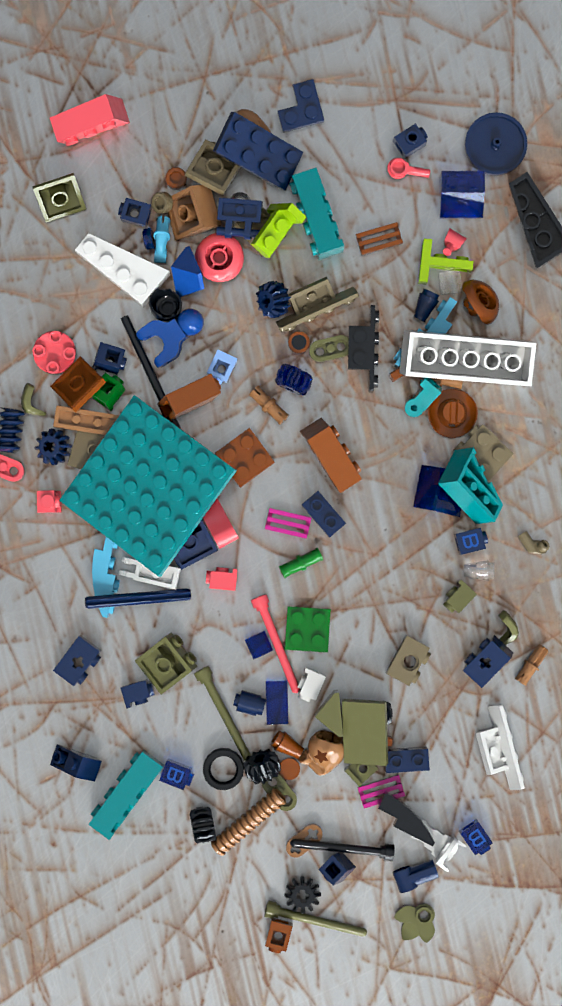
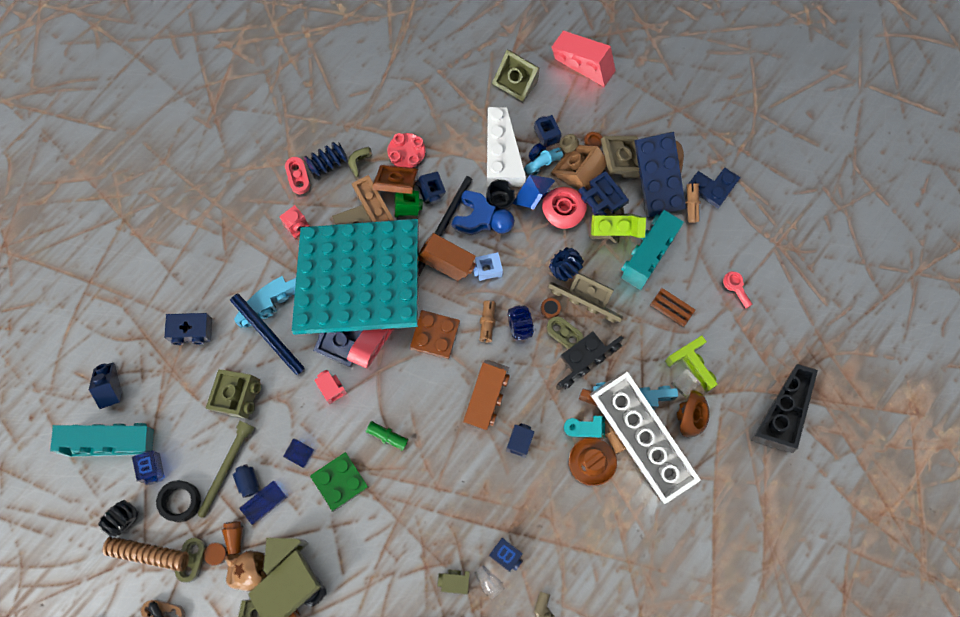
camera: 50 degrees right, 15 degrees down
dark blue gear [34,428,72,465] -> none
white hinge [118,557,181,590] -> none
dark blue brick [121,679,155,709] -> none
black gear [243,749,281,785] -> none
coral piece [250,594,300,693] -> none
dark pink tile [265,508,311,539] -> none
white brick [297,667,326,702] -> none
dark blue brick [301,491,346,538] -> none
dark tan brick [385,635,431,686] -> none
dark blue brick [393,123,428,159] -> none
dark blue cone [413,288,439,322] -> none
clear blue slope [413,465,462,517] -> none
teal wedge [438,447,503,524] -> none
clear blue slope [440,171,485,218] -> none
coral piece [443,228,467,256] -> none
dark tan plate [453,424,514,482] -> none
dark blue piece [465,112,527,176] -> none
none -> dark blue brick [506,423,535,458]
none -> medium nougat axle [685,184,701,223]

